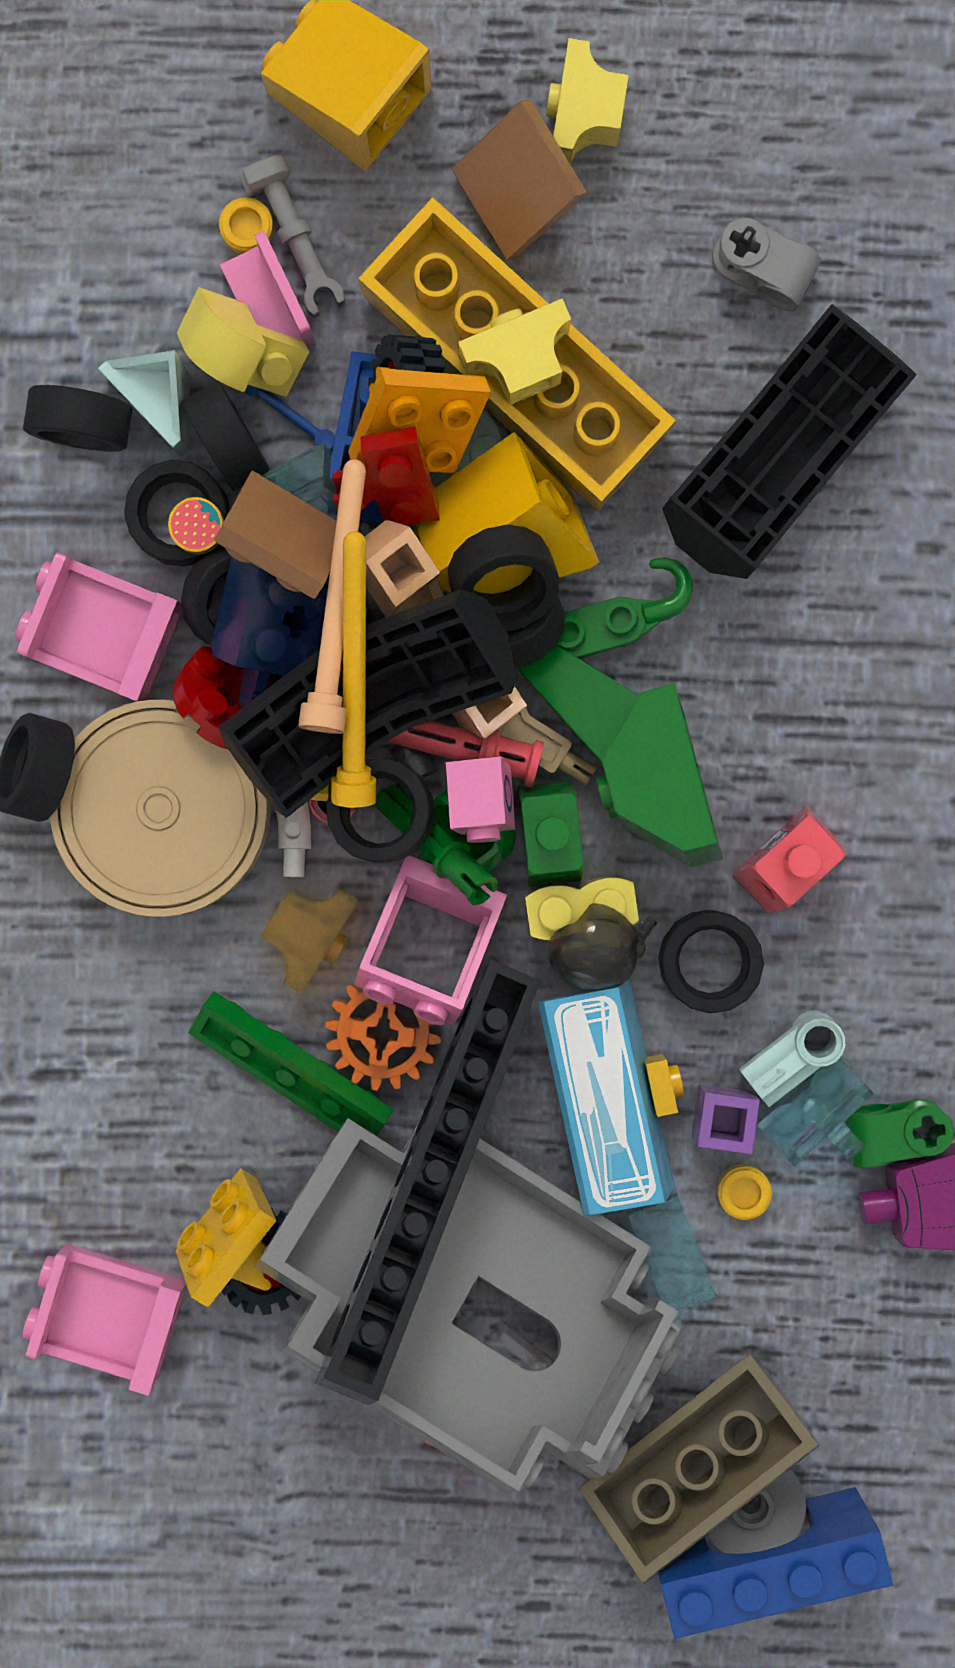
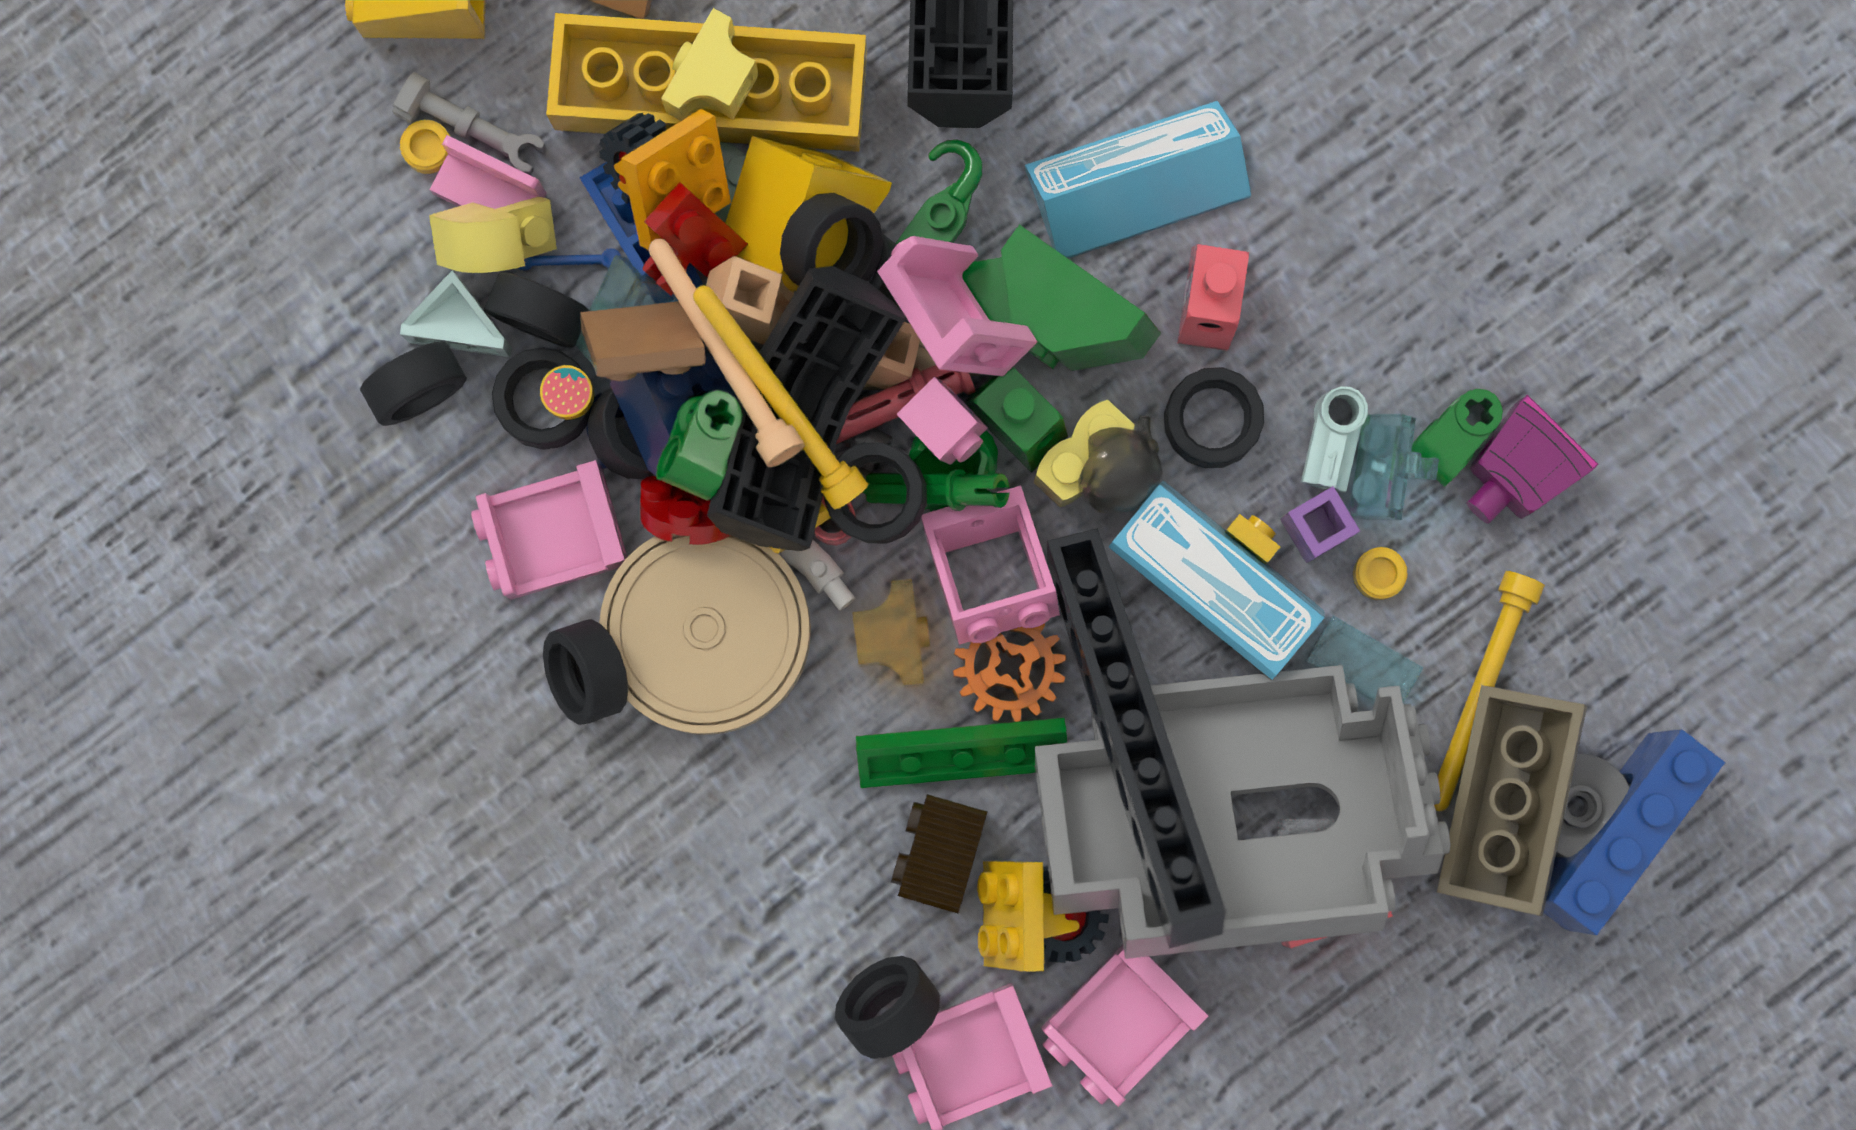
camera: 35 degrees left, 5 degrees down
none -> green piece [656,390,742,501]
none -> black tyre [835,956,940,1059]
none -> bright pink panel [877,236,1037,376]
none -> dark brown brick [891,794,988,914]
none -> medium azure slope [1025,101,1251,259]
none -> bright pink panel [1041,944,1208,1107]
none -> yellow piece [1434,570,1545,811]

